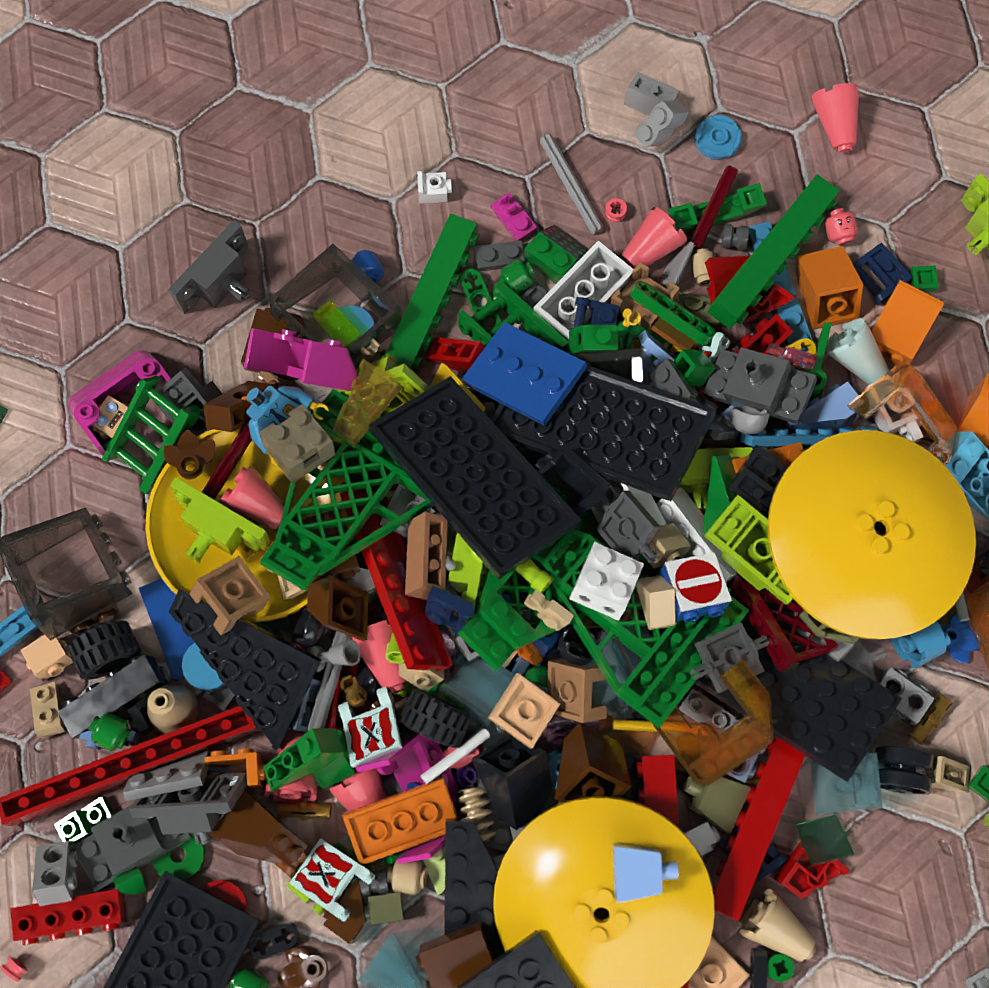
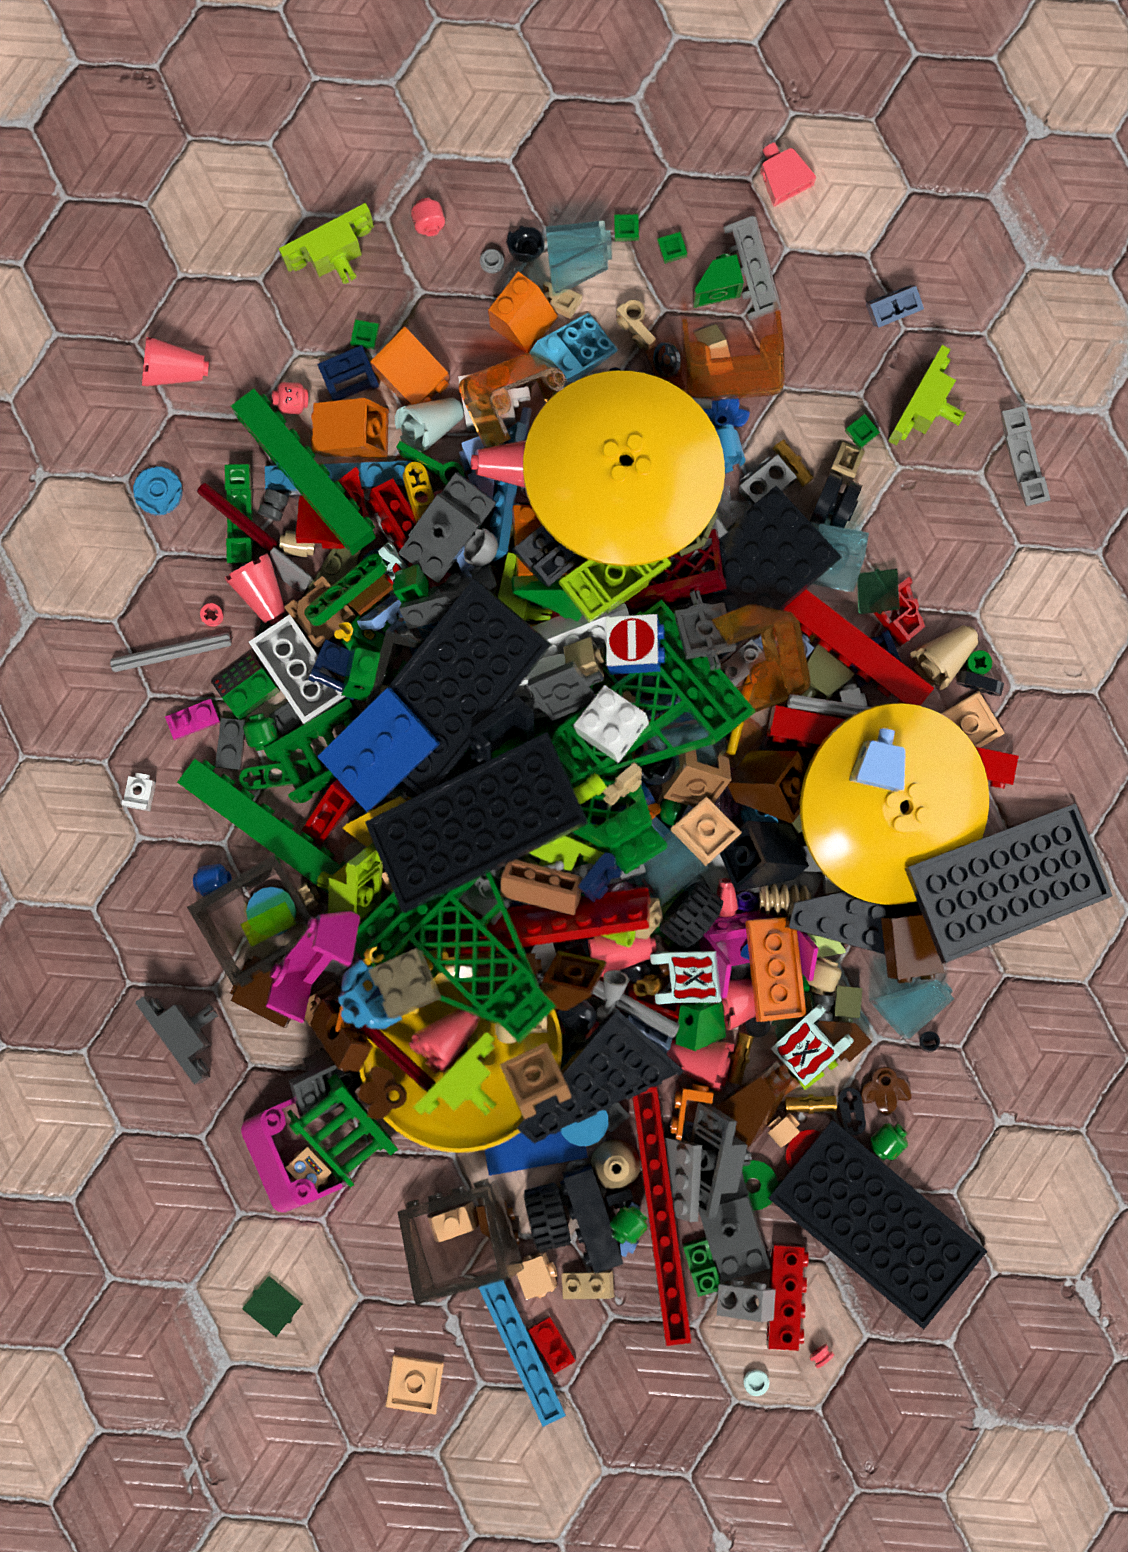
camera: 75 degrees left, 10 degrees up
green tile [112,867,147,895] -> none
green slope [263,728,345,791] -> none
clear yellow wing [333,359,403,447] -> none
white bar [420,728,491,784] -> none
light grey hinge [624,72,680,116] -> none
light grey brick [635,100,688,147] -> none
tan slope [636,575,675,630] -> none
clear pink plate [766,343,818,370] -> none
none -> light nougat torso [427,1201,480,1242]
none -> coral cone [471,440,526,488]
none -> black plate [745,1016,771,1037]
none -> light nougat plate [767,1113,800,1148]
none -> pearl gold pin [785,1094,837,1114]
none -> light grey axle [787,694,871,717]

